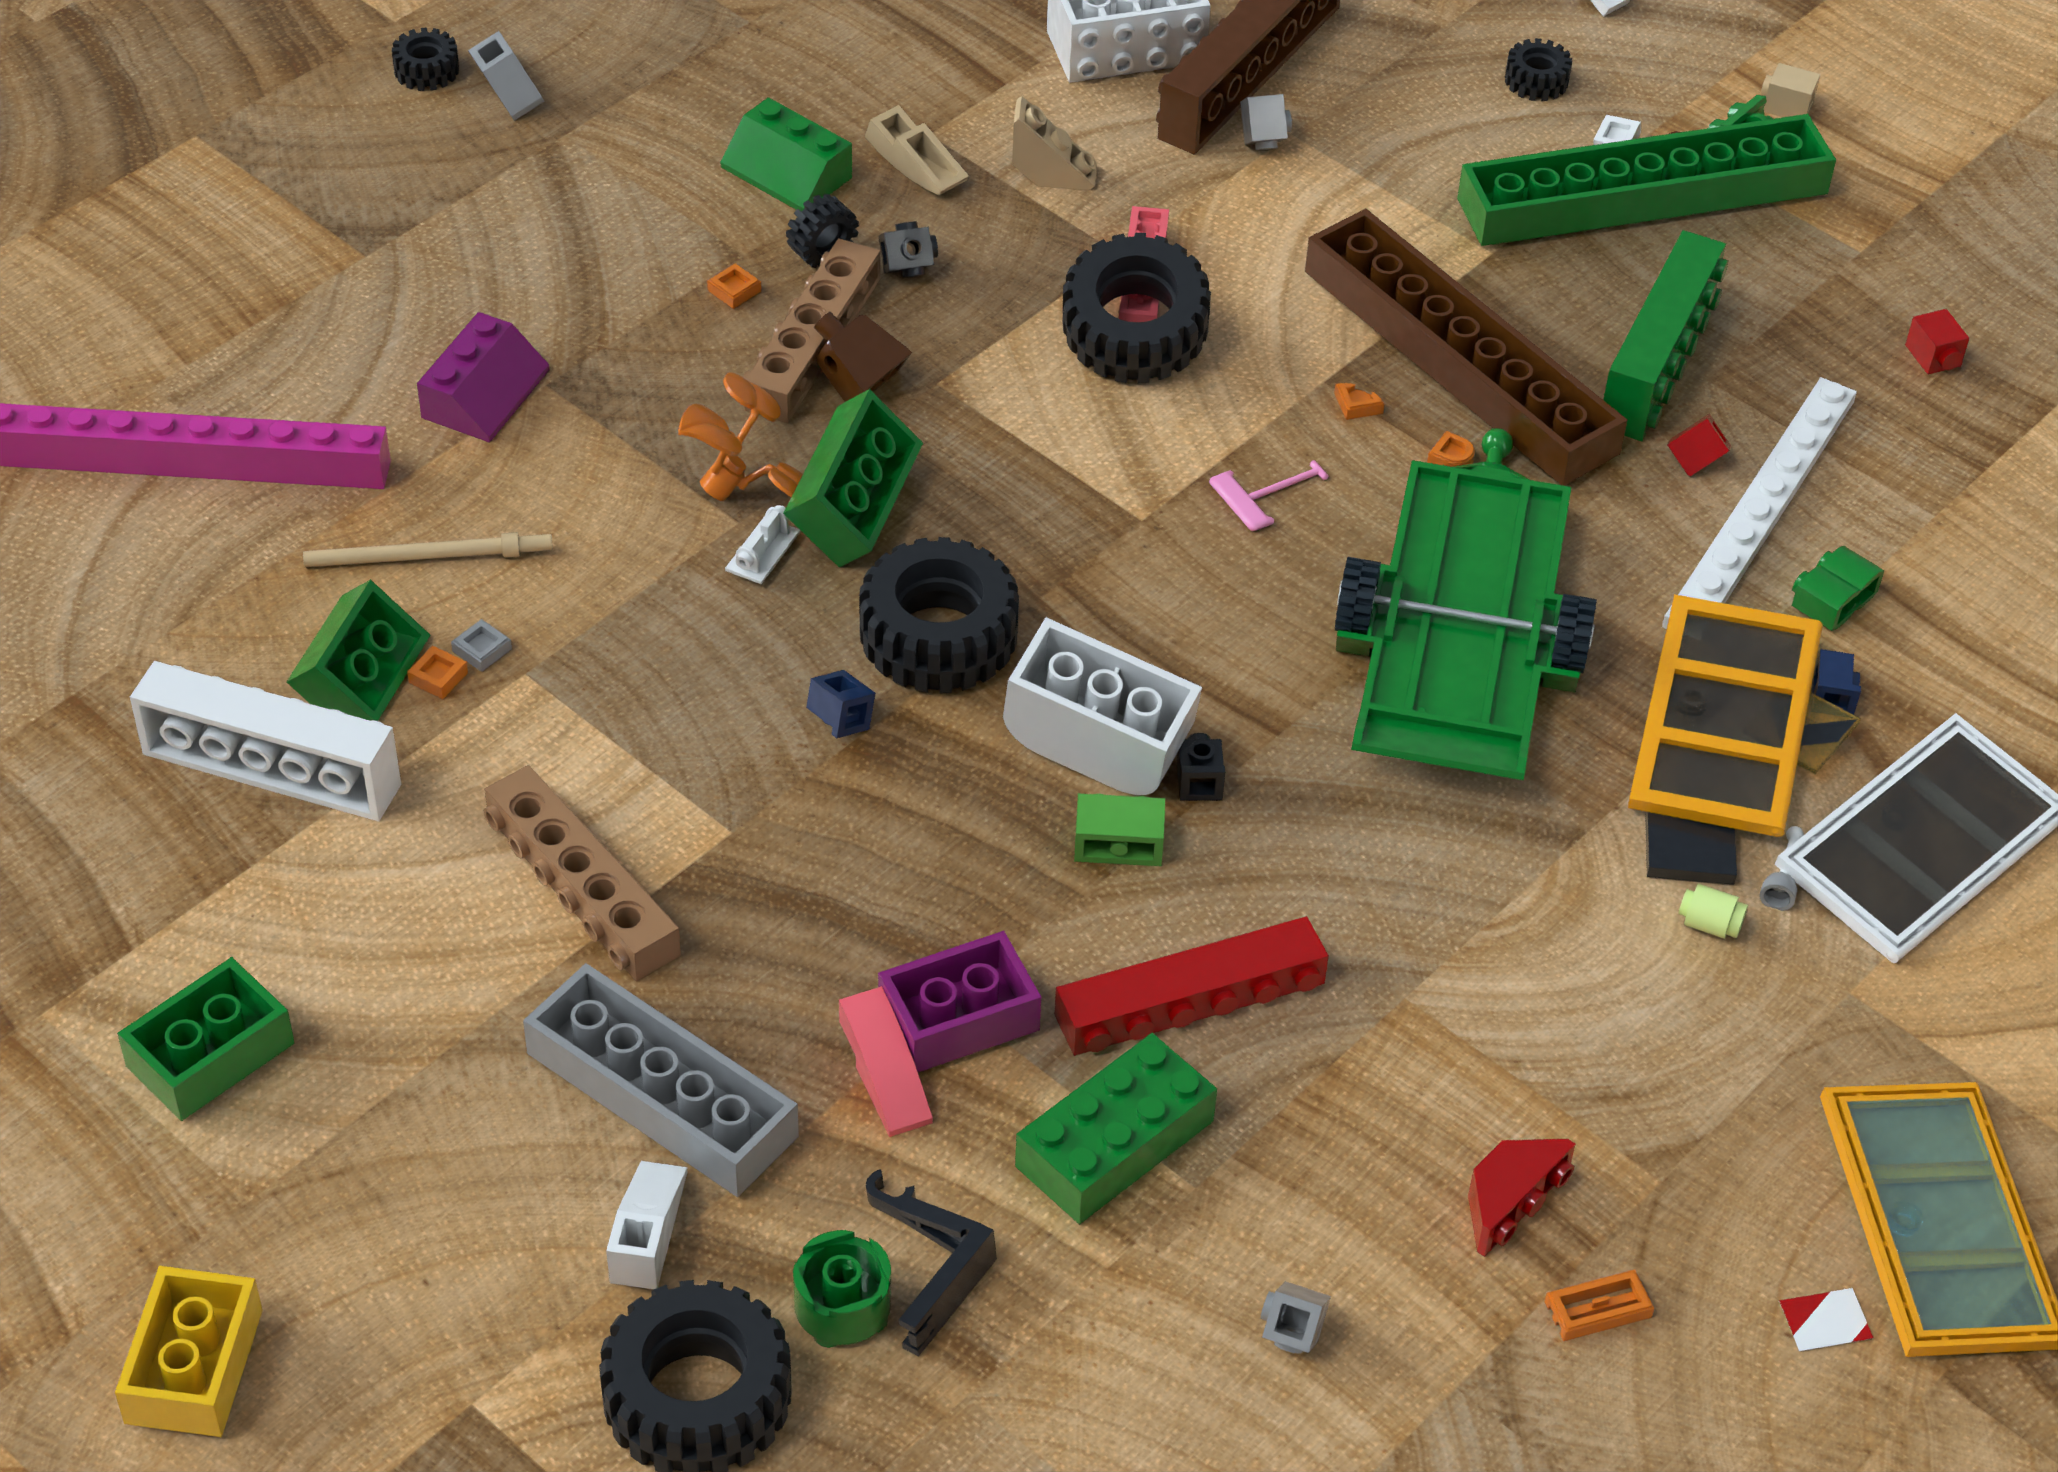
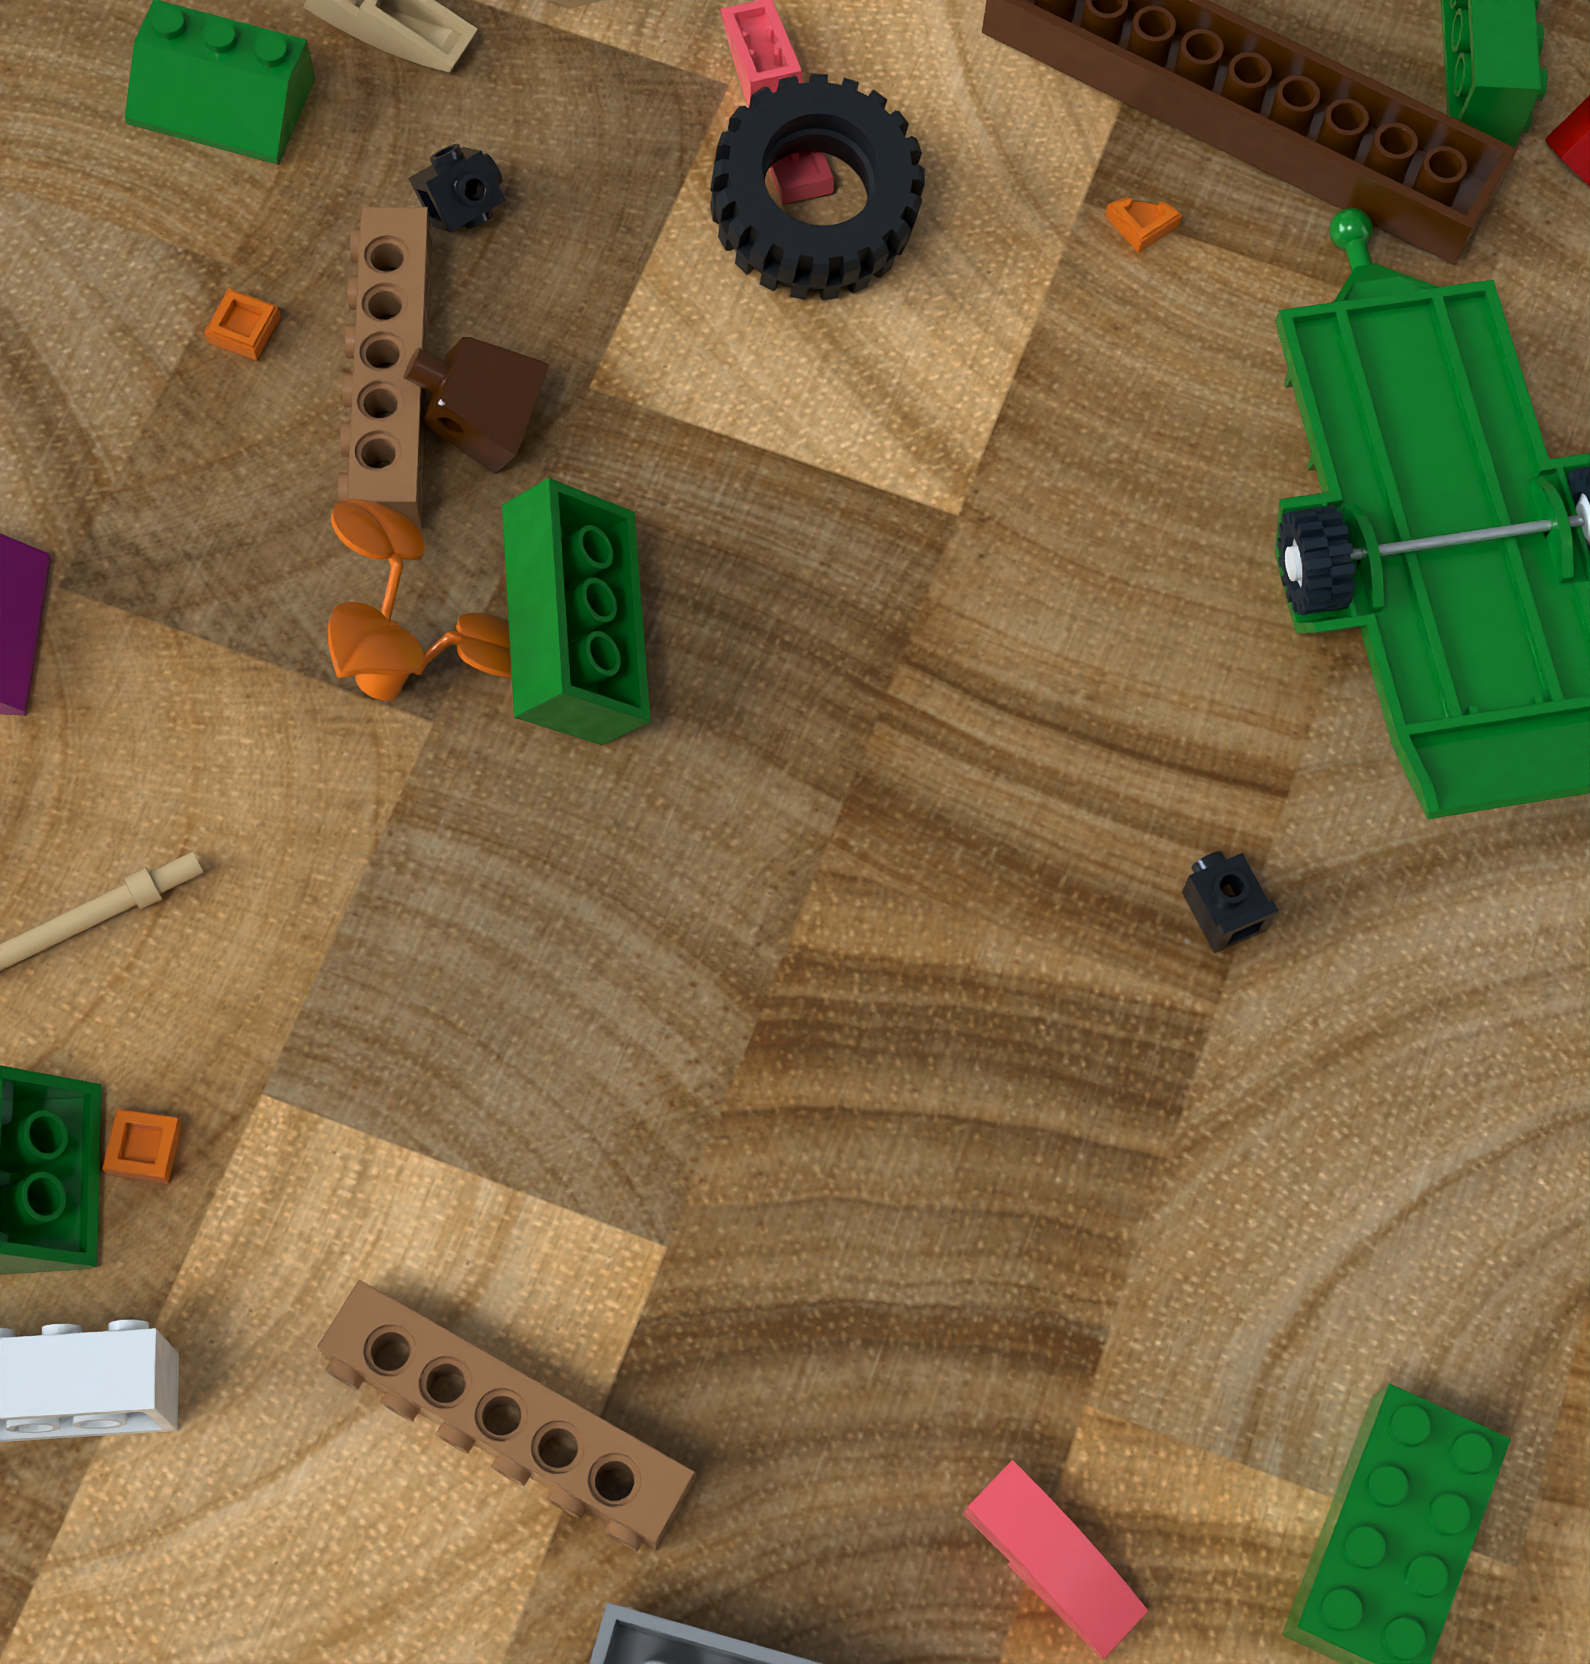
camera: 25 degrees left, 20 degrees up
light grey tile [451,619,512,672] -> none
white hinge [725,505,800,584] -> none
black tyre [786,194,859,268] -> none
dark blue brick [806,670,876,739] -> none
black tyre [859,537,1019,694] -> none
magenta brick [878,931,1042,1072] -> none
white brick [1003,617,1202,795] -> none
red brick [1054,916,1329,1056] -> none
bright green brick [1074,793,1165,866] -> none
bright pink piece [1209,460,1329,531] -> none
orange tile [1427,431,1475,467] -> none

